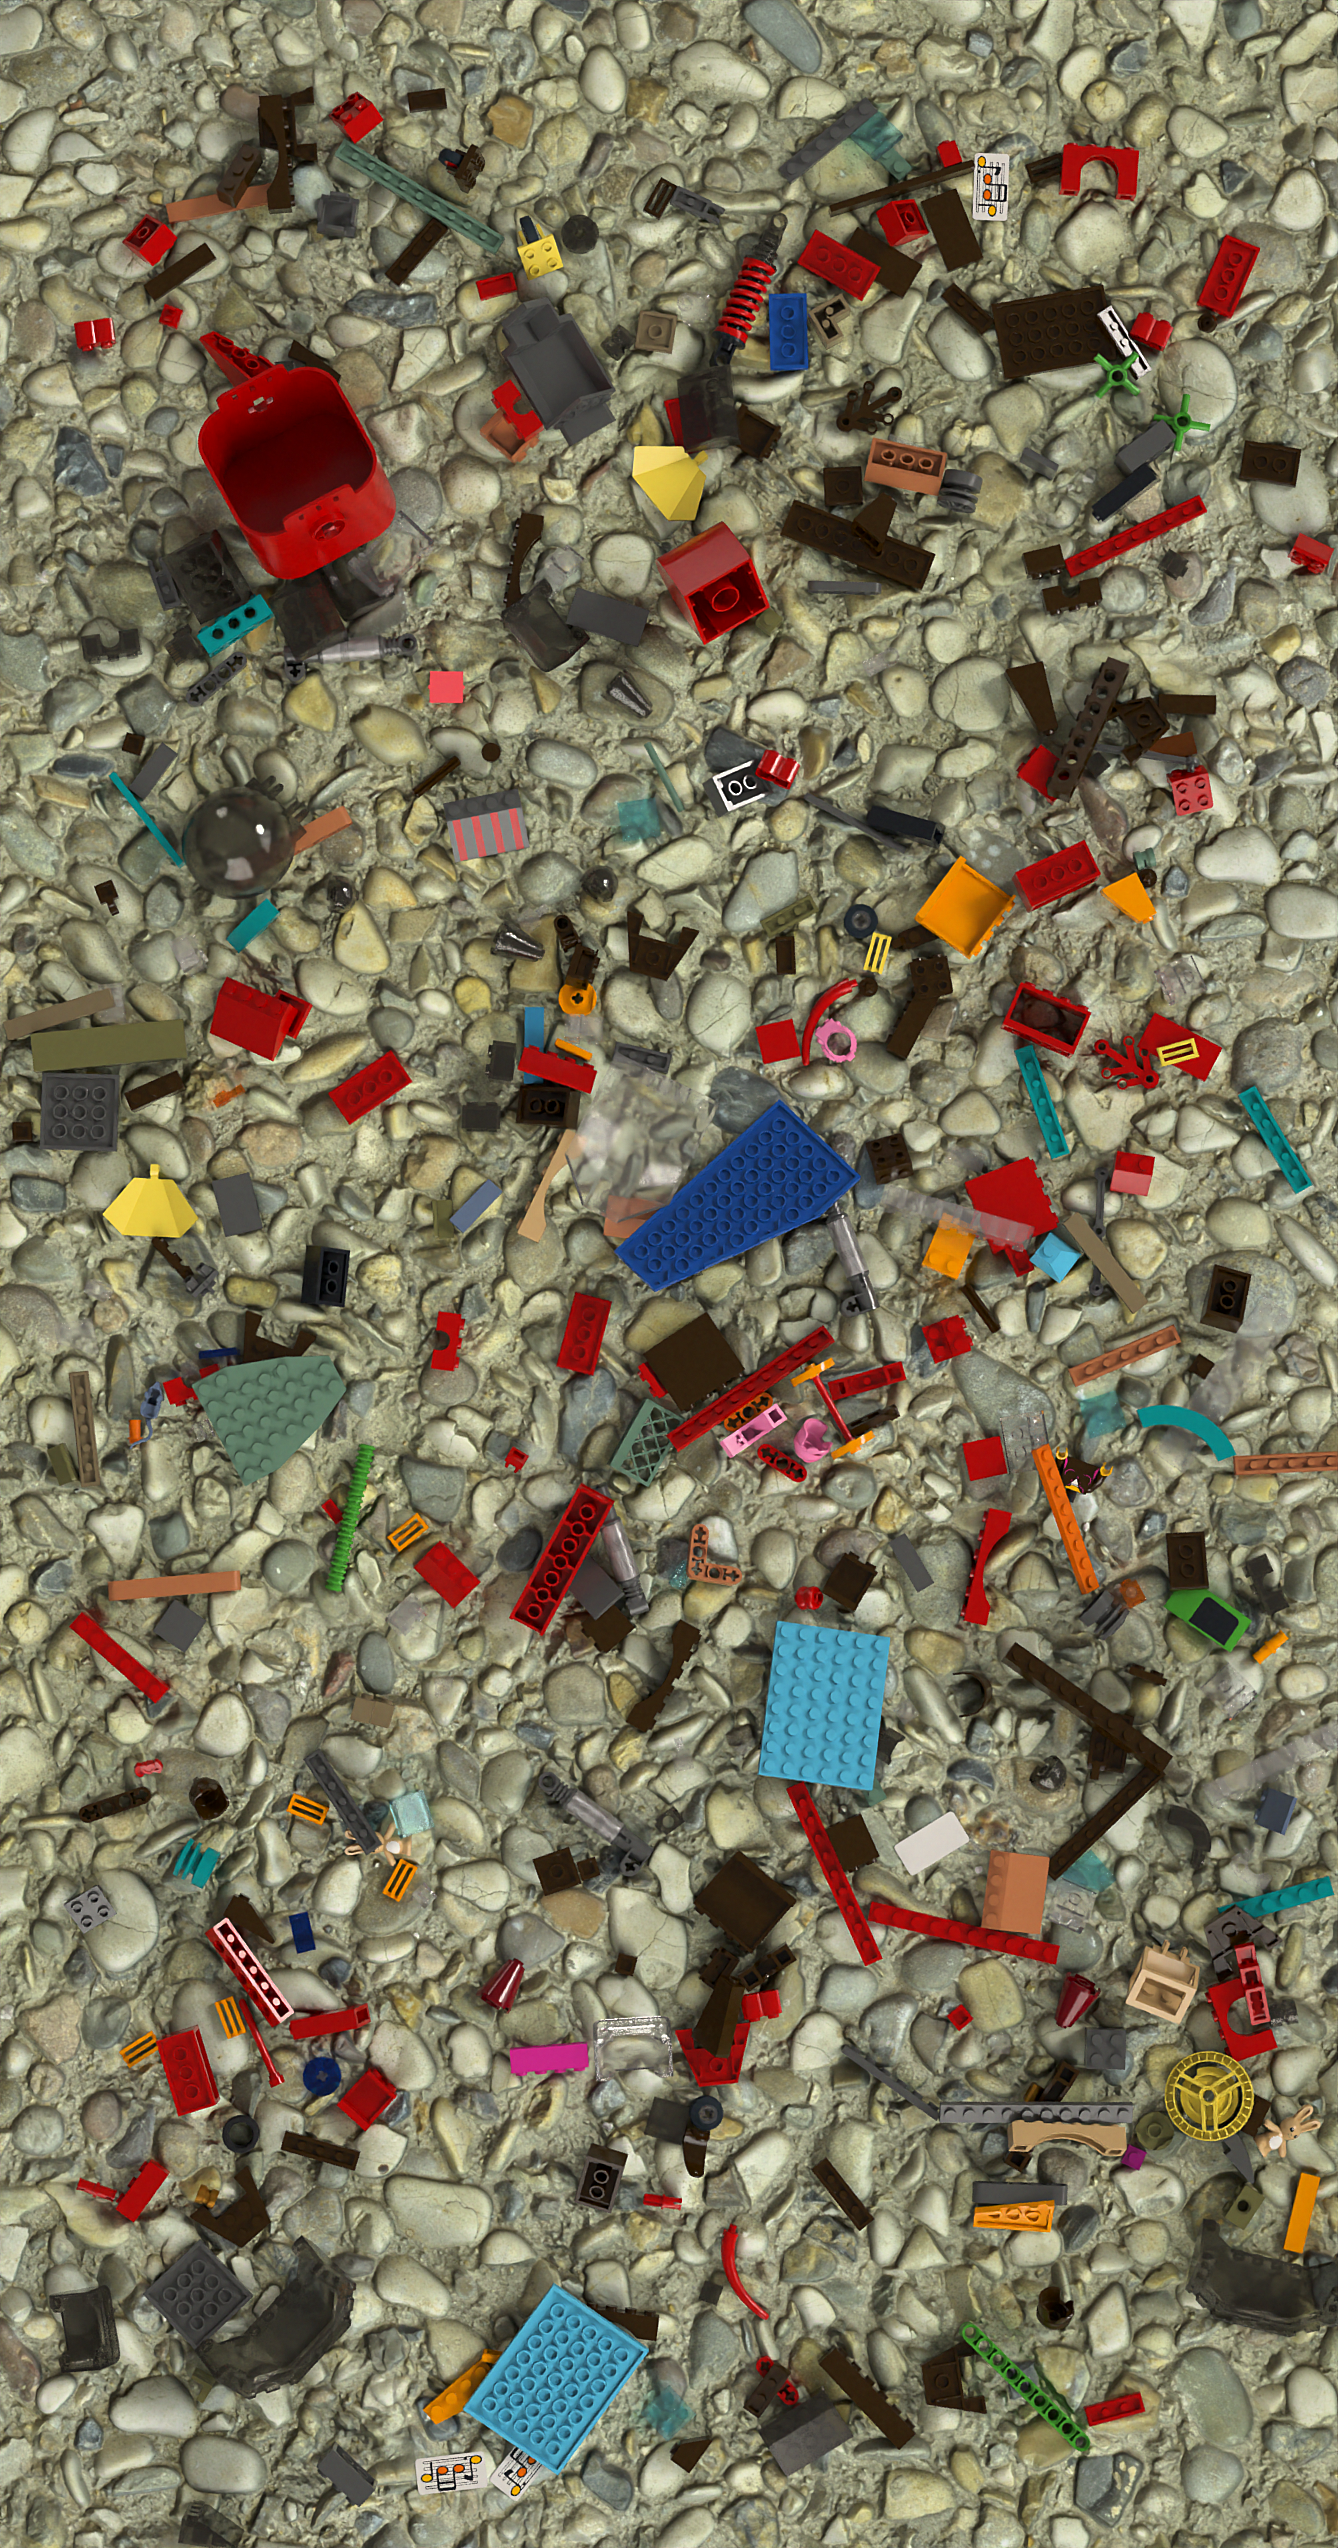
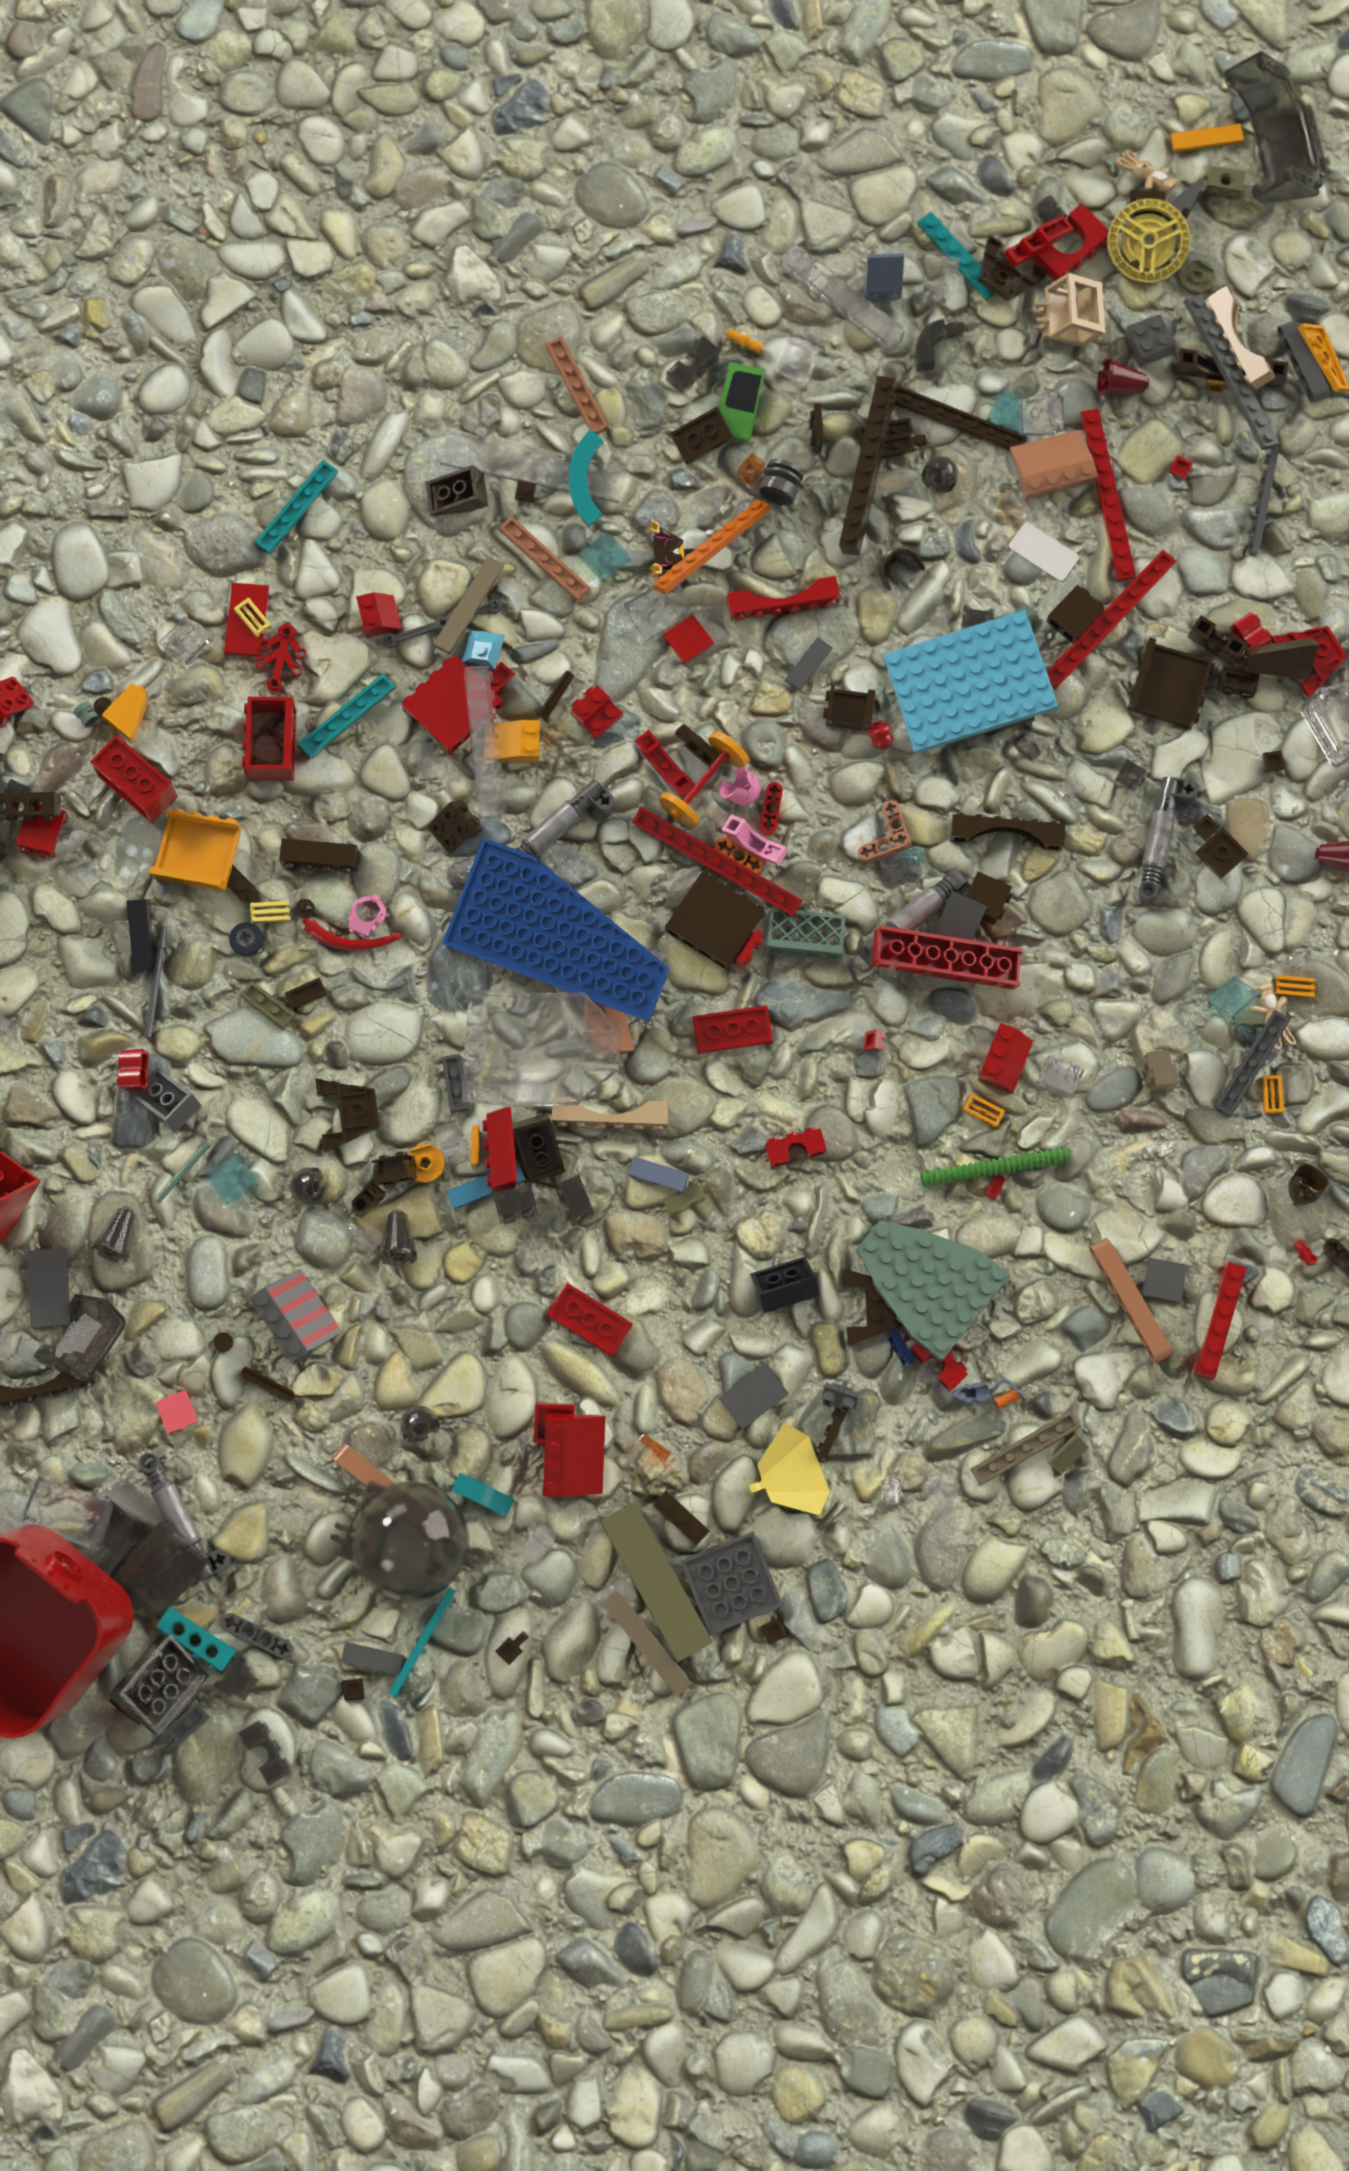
camera: 115 degrees left, 10 degrees down
red tile [755,1019,801,1065] -> none
dark brown bracket [908,954,953,1000] -> none
magenta plate [1120,2144,1147,2171] -> none

